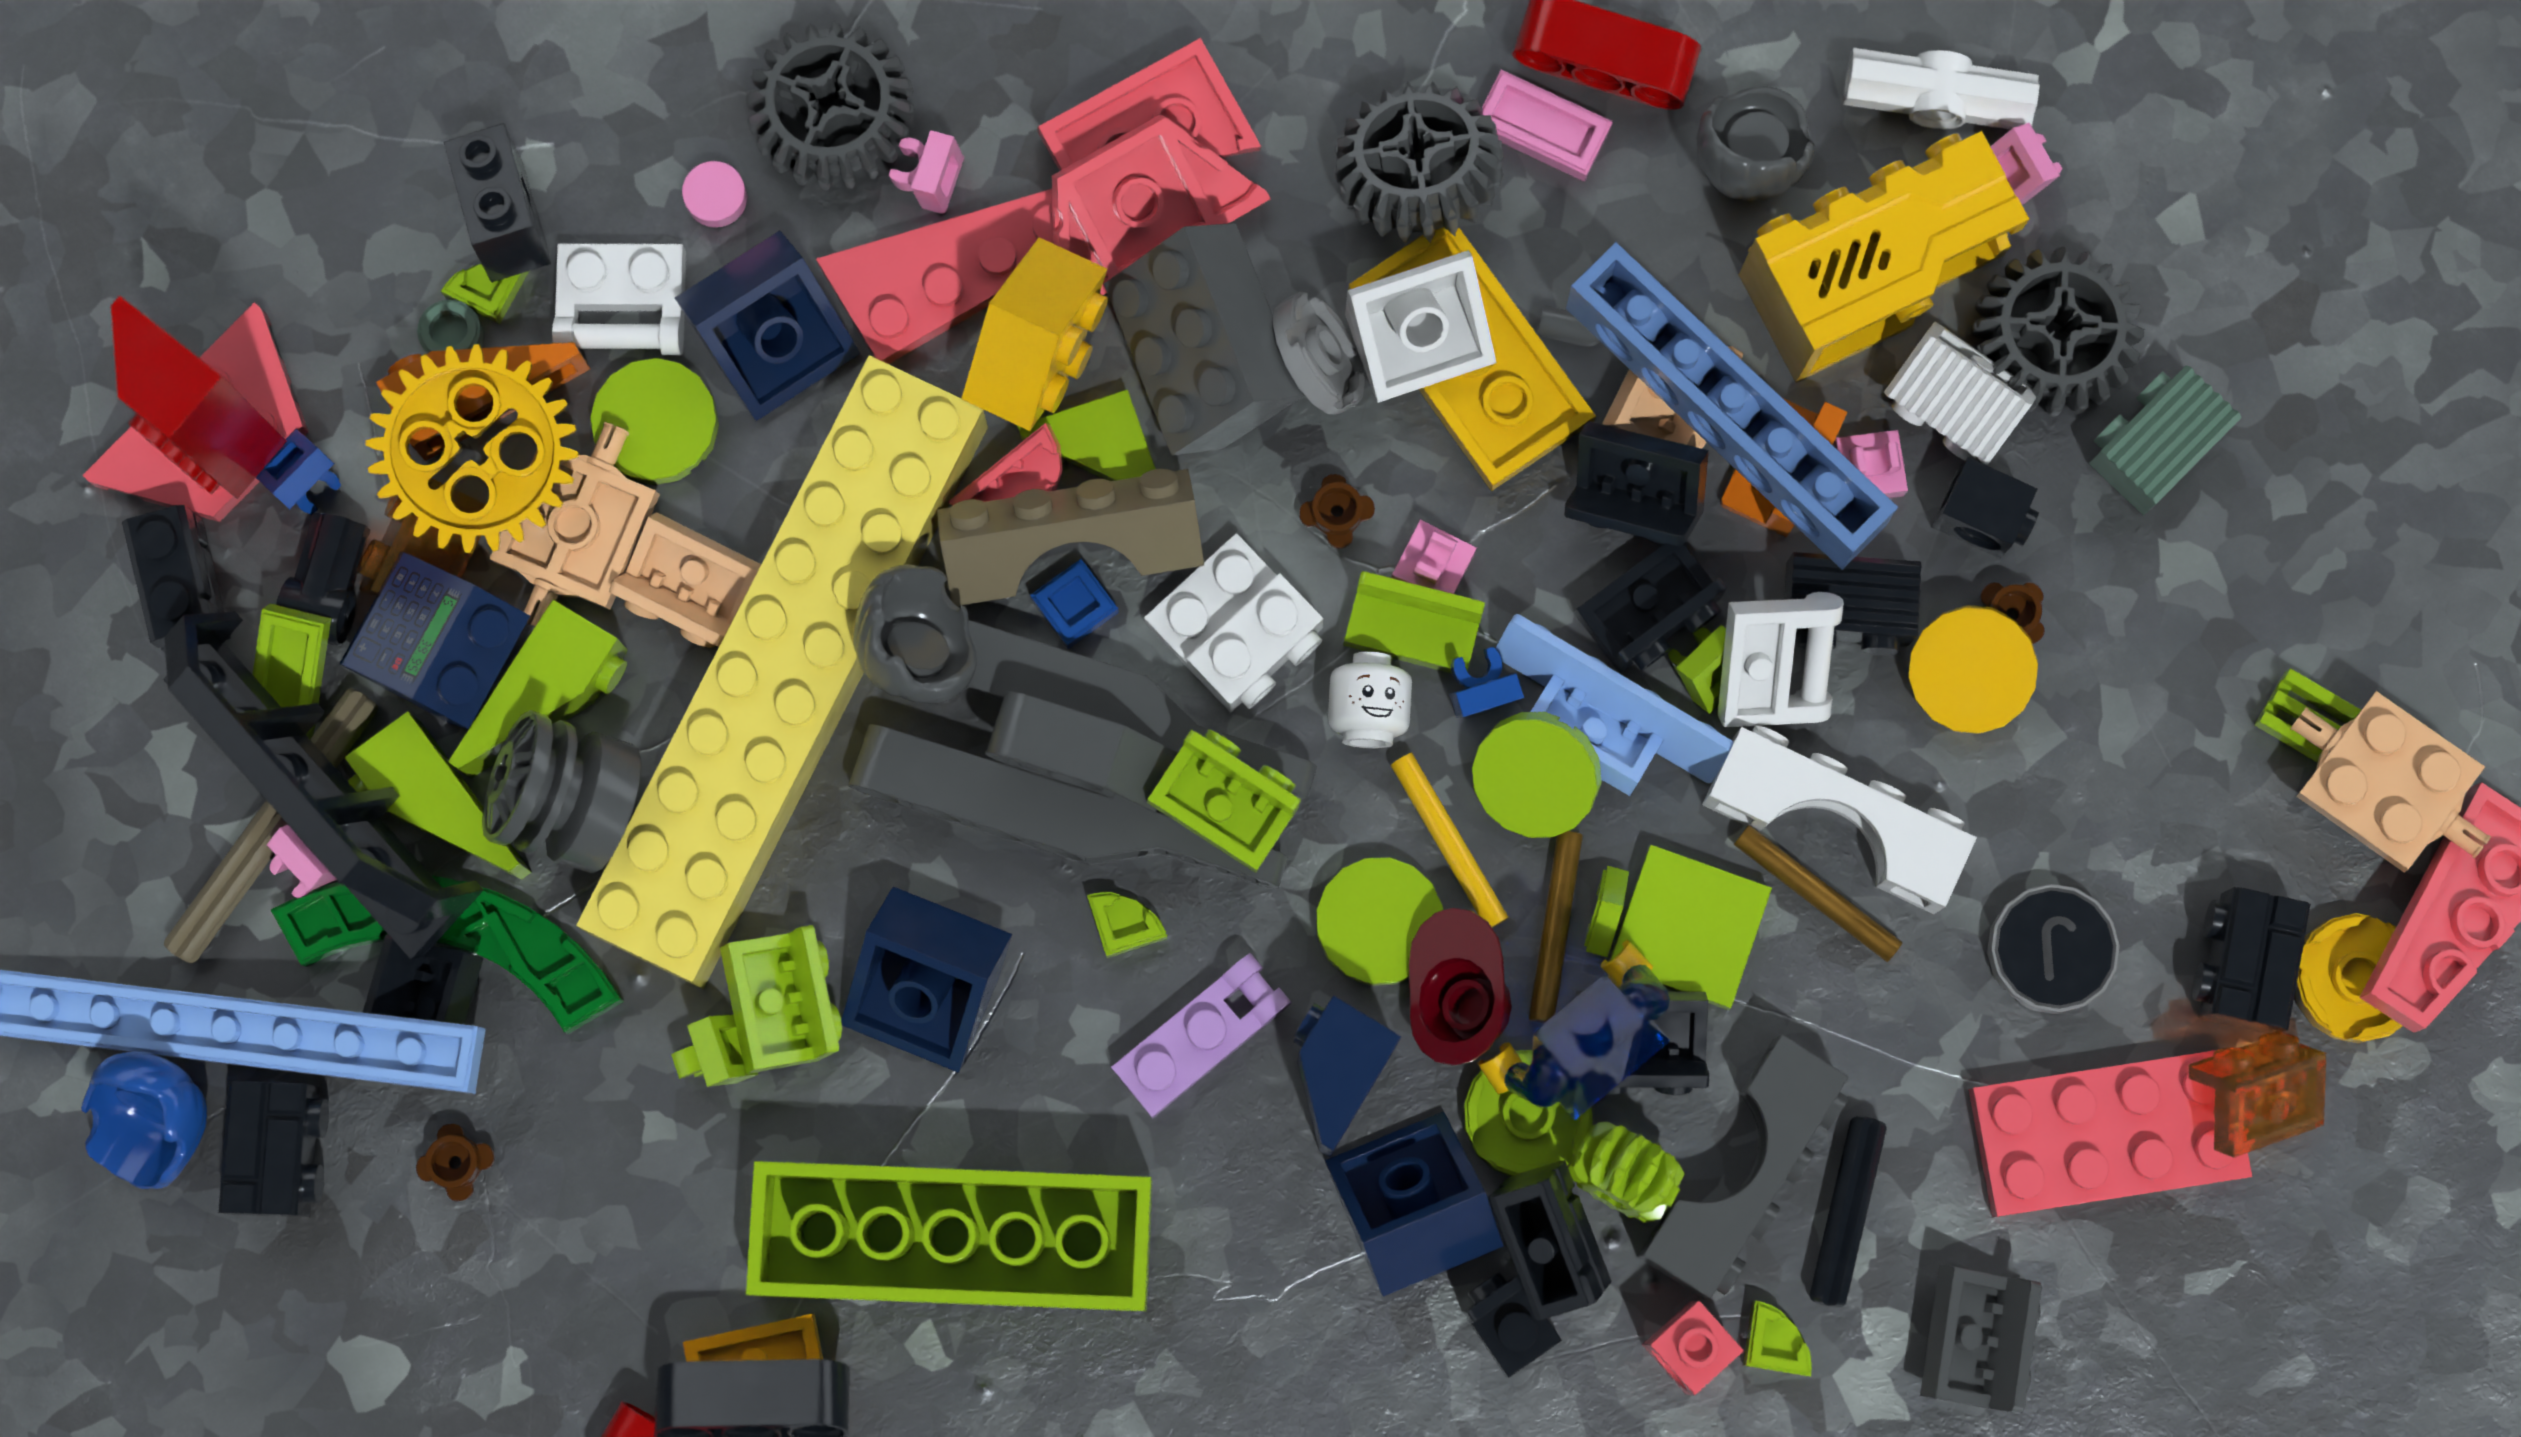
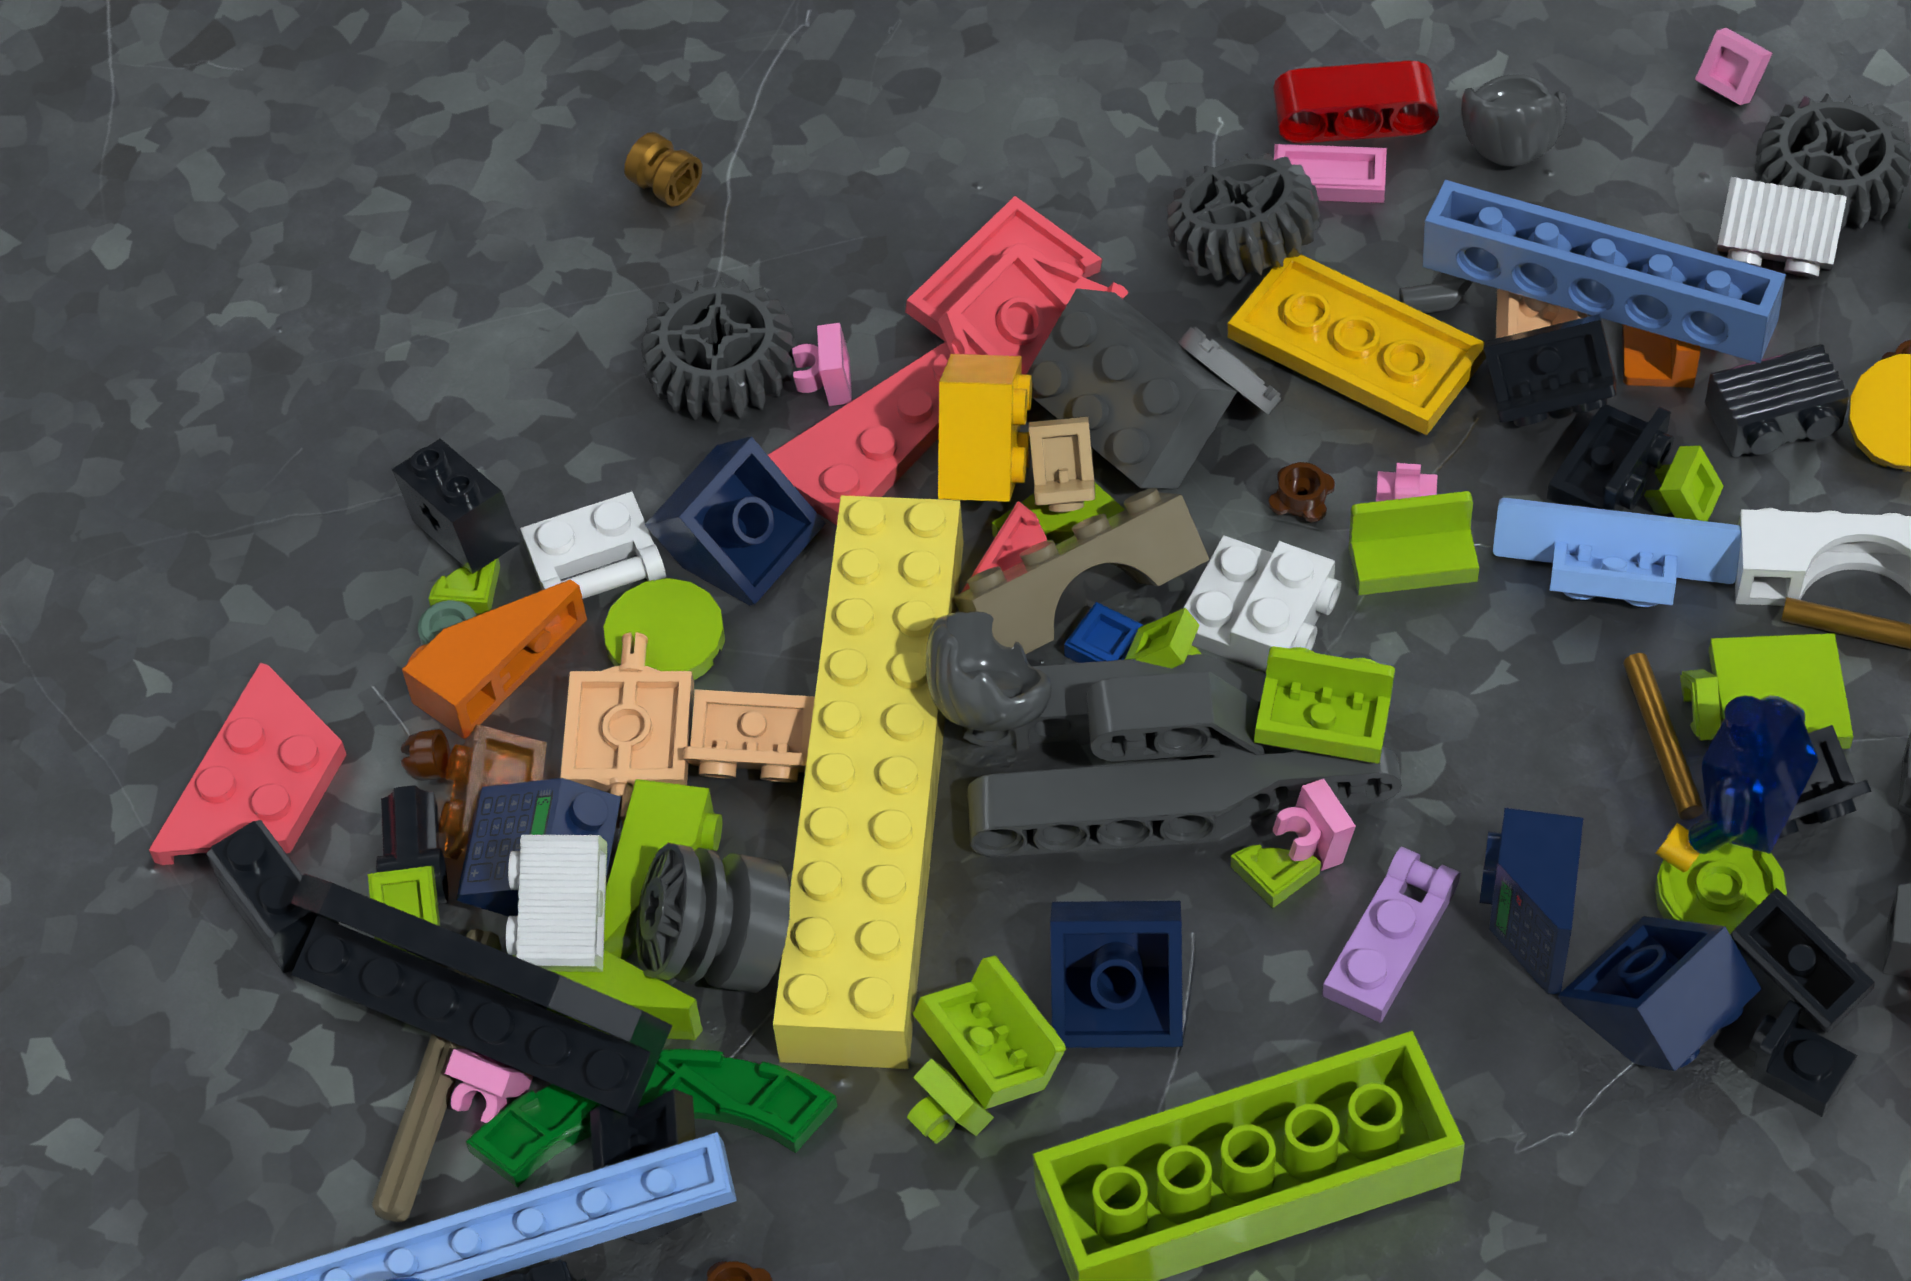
camera: 15 degrees left, 25 degrees down
red slope [111,295,287,499] -> none
blue tile [256,429,341,515] -> none
yellow gear [365,344,579,553] -> none
bright pink tile [682,161,747,227] -> none
lime tile [1316,857,1443,986] -> none
white head [1328,652,1412,748] -> none
white slope [1345,250,1497,403] -> none
yellow bar [1390,753,1509,928] -> none
dark red piece [1409,908,1512,1066] -> none
blue tile [1449,647,1524,718] -> none
lime tile [1472,712,1602,838] -> none
lime gear [1568,1122,1685,1222] -> none
white plate [1717,592,1844,727] -> none
yellow piece [1739,131,2029,383] -> none
white piece [1843,48,2040,129] -> none
black brick [1931,457,2039,558] -> none
none -> reddish brown hinge [401,729,451,780]
none -> white brick [506,835,607,972]
none -> tan bracket [1029,417,1095,512]
none -> lime tile [1125,608,1201,669]
none -> bright pink tile [1272,778,1356,871]

